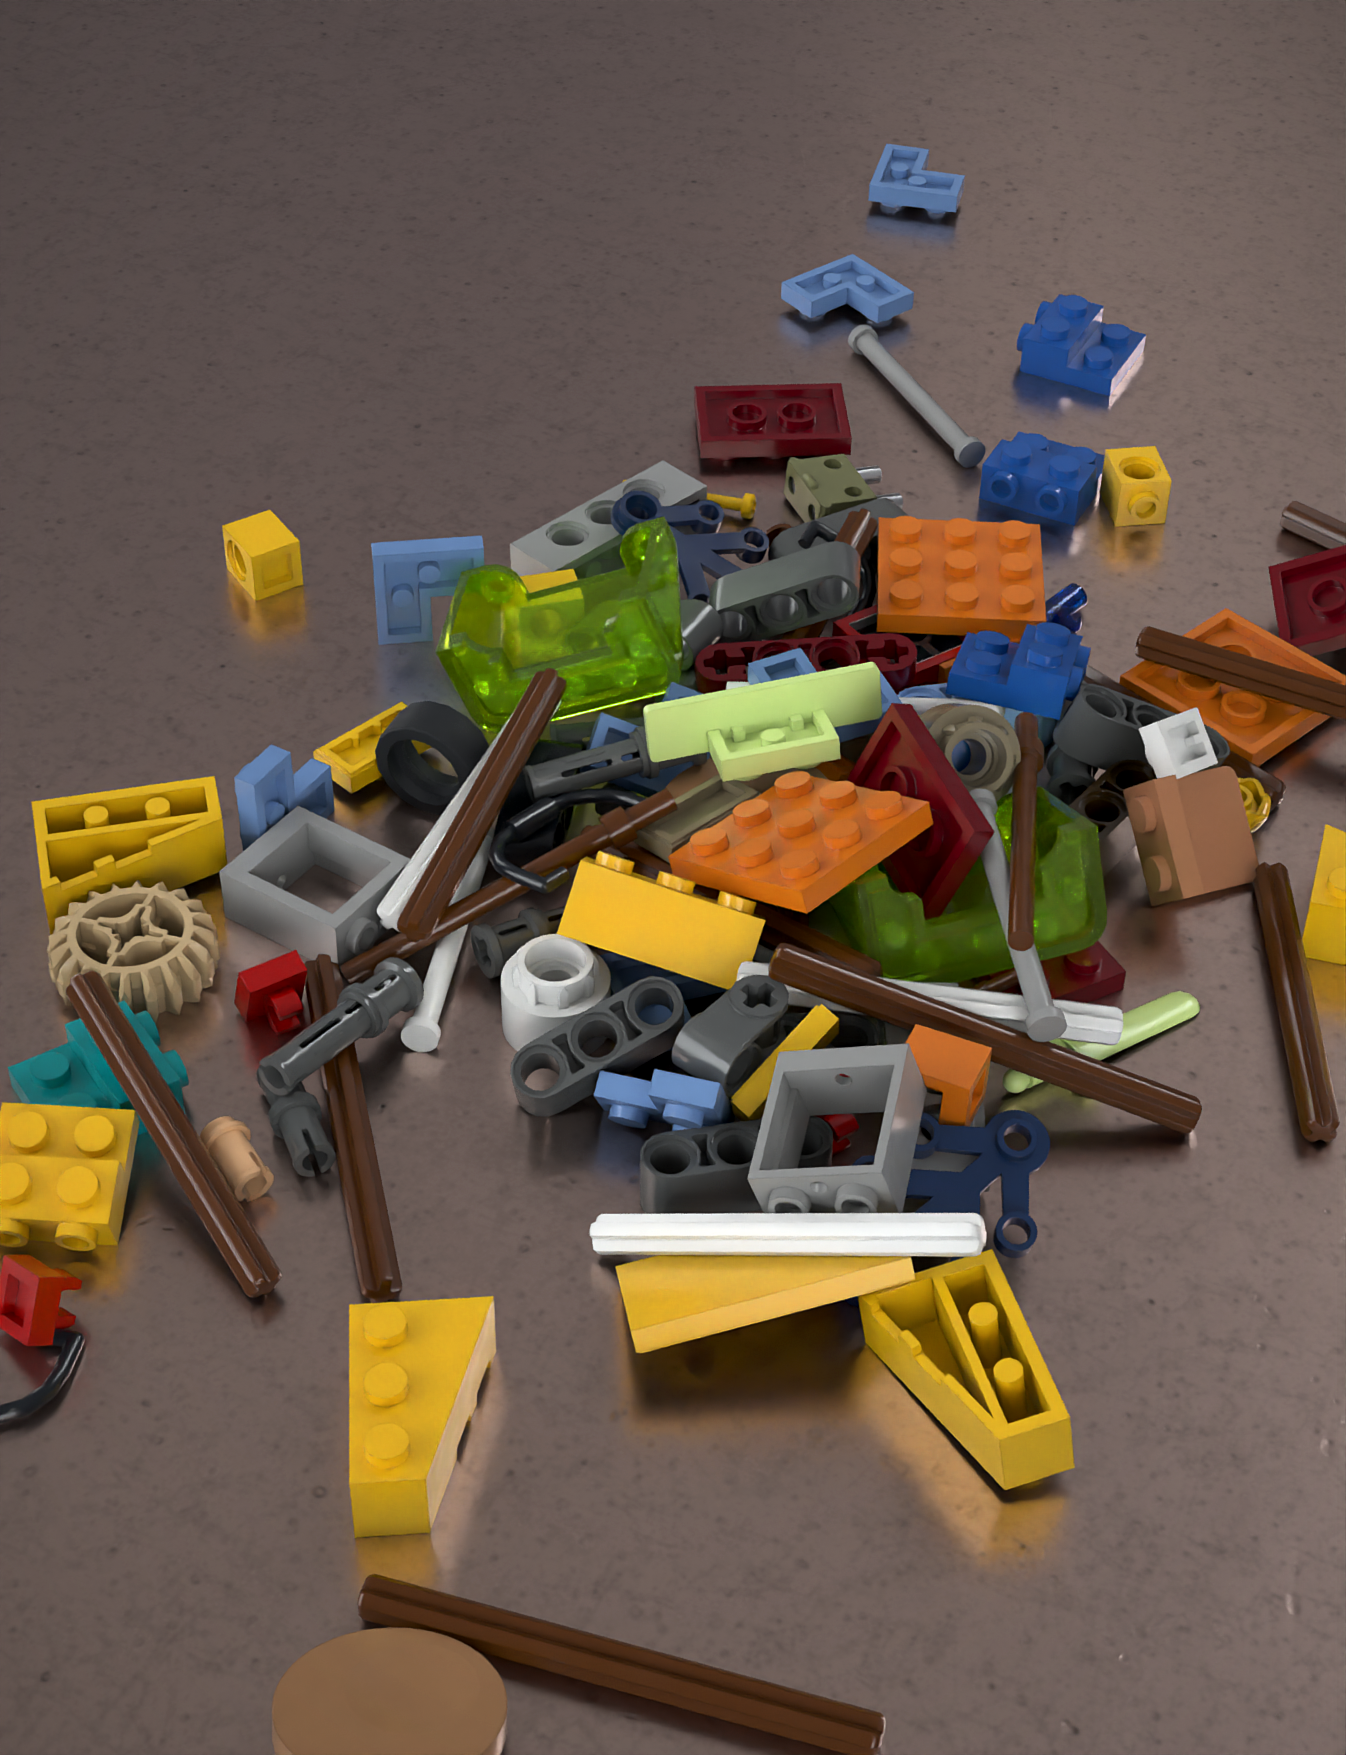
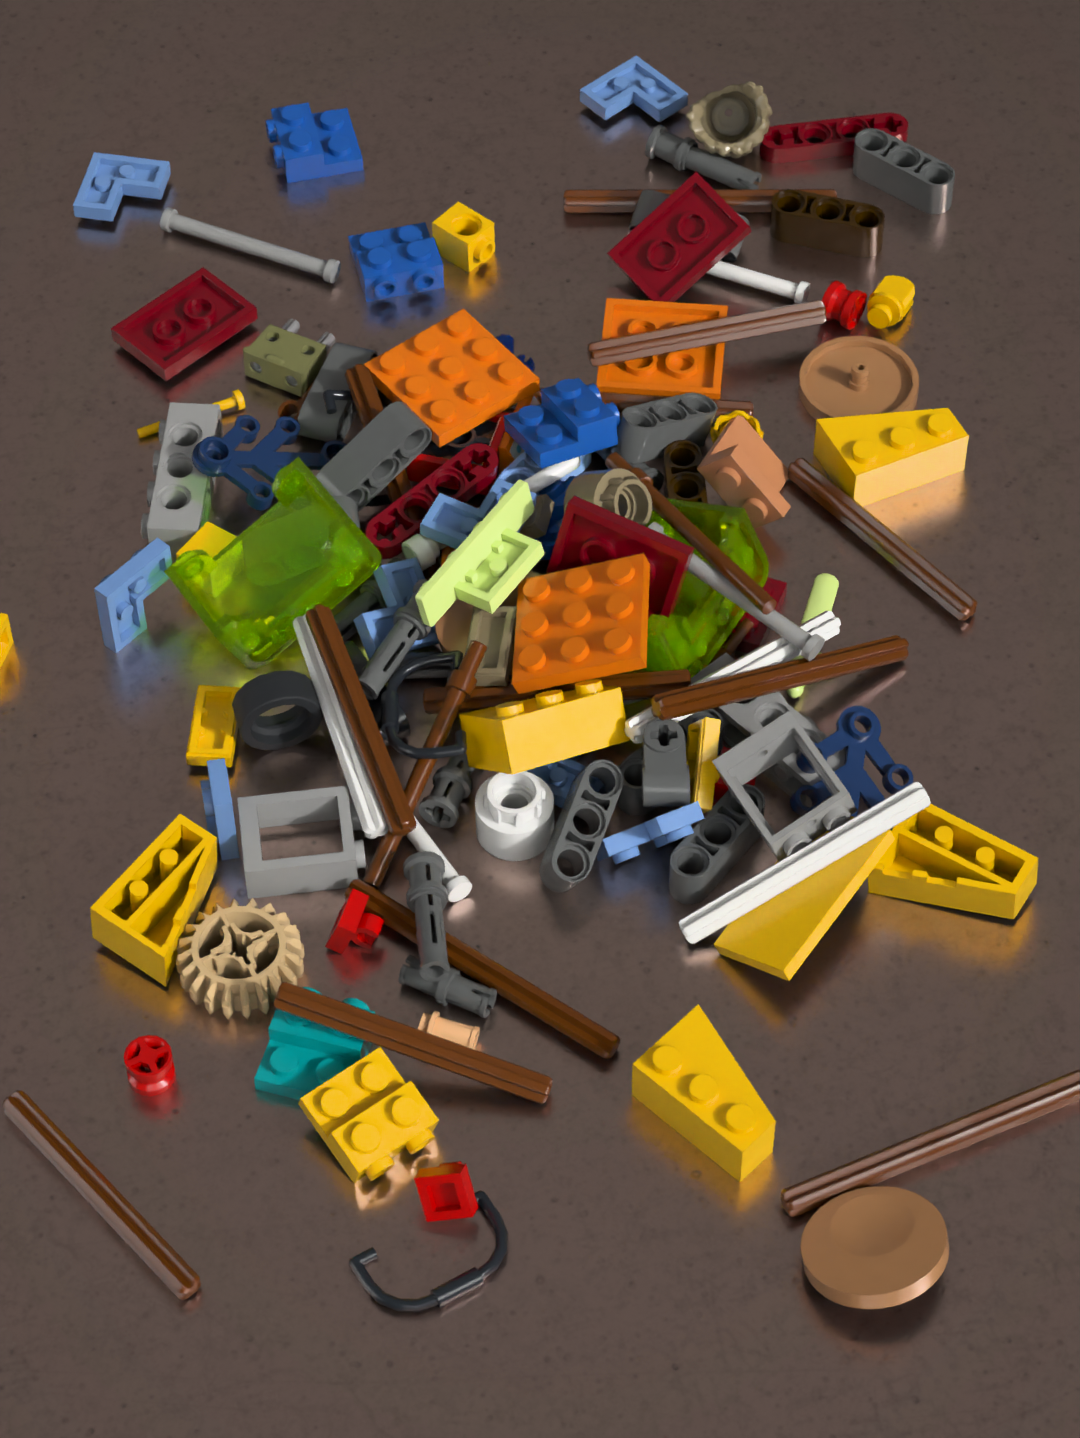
camera: 40 degrees left, 10 degrees up
medium blue plate [868,144,965,214] -> none
orange panel [905,1024,992,1127] -> none
white bracket [1139,707,1218,779] -> none

